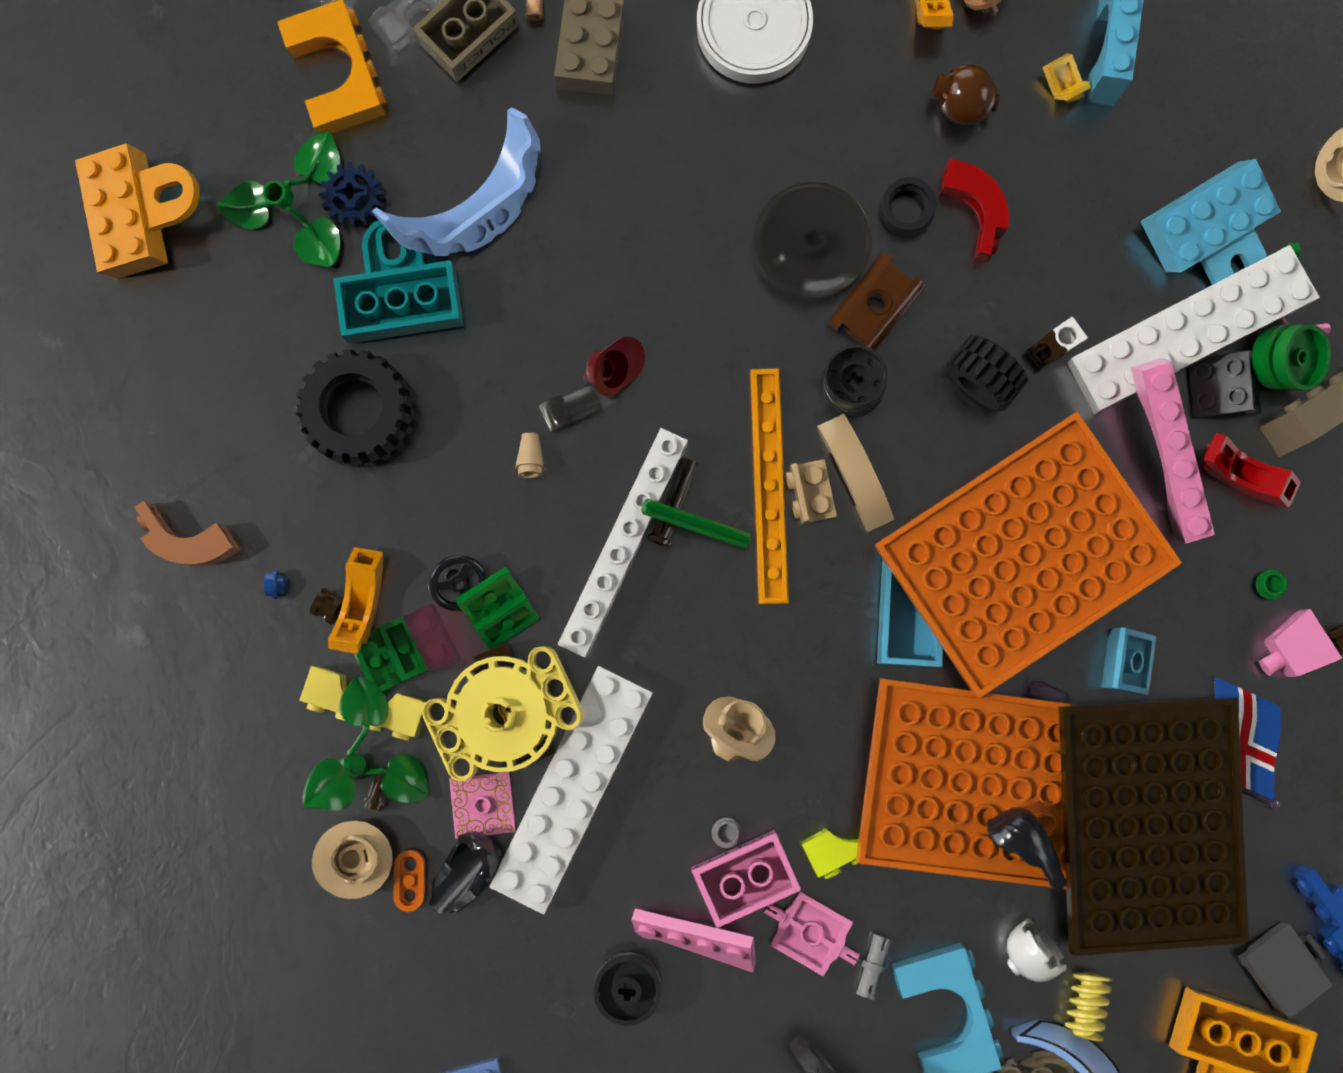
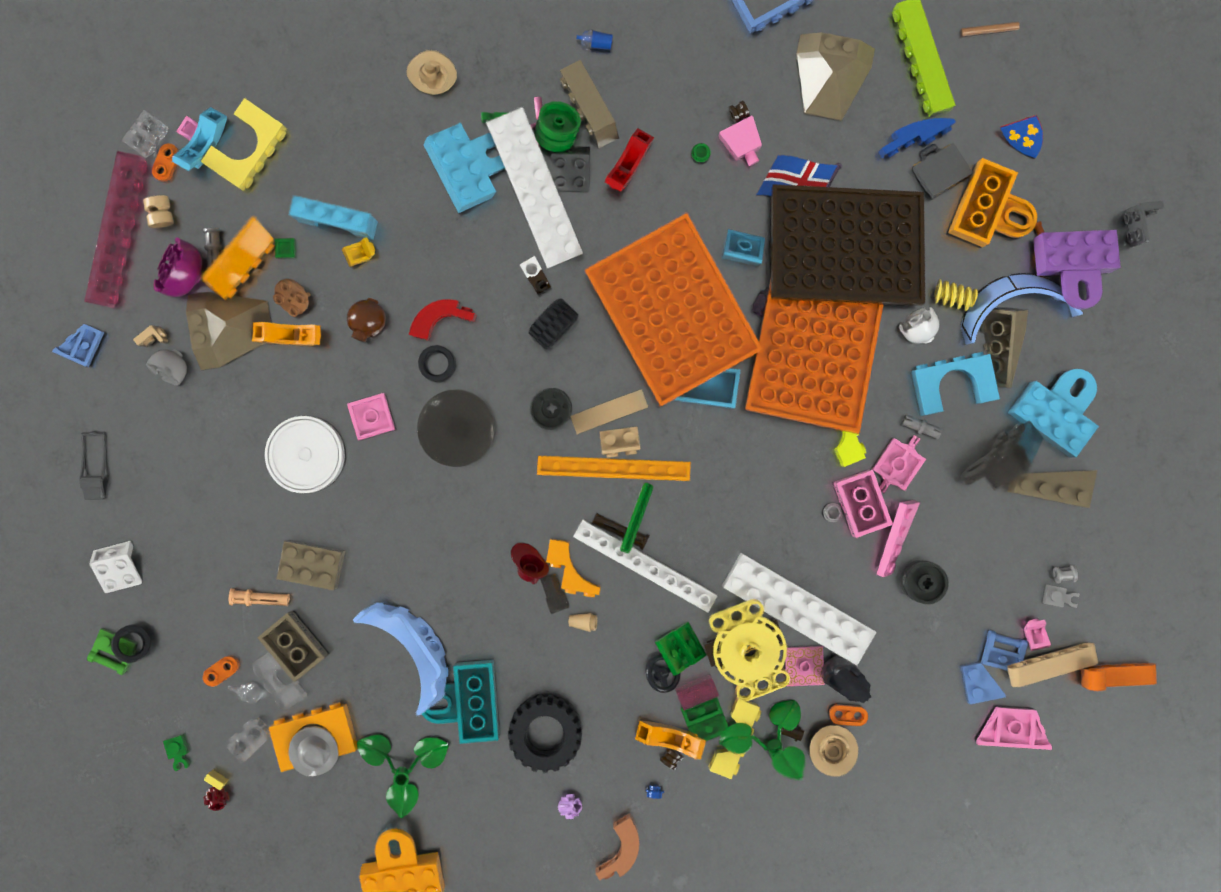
camera: 90 degrees left, 5 degrees up
dark blue gear [319,162,385,228] -> none
tan hat [703,696,775,762] -> none
reddish brown piece [828,252,925,351] -> none
black hair [987,807,1067,892] -> none
bright pink arch [1131,358,1215,544] -> none
none -> light grey hat [288,726,339,776]
none -> bright pink plate [347,393,396,441]
none -> light orange arch [546,538,601,597]
none -> lavender gear [558,794,582,819]

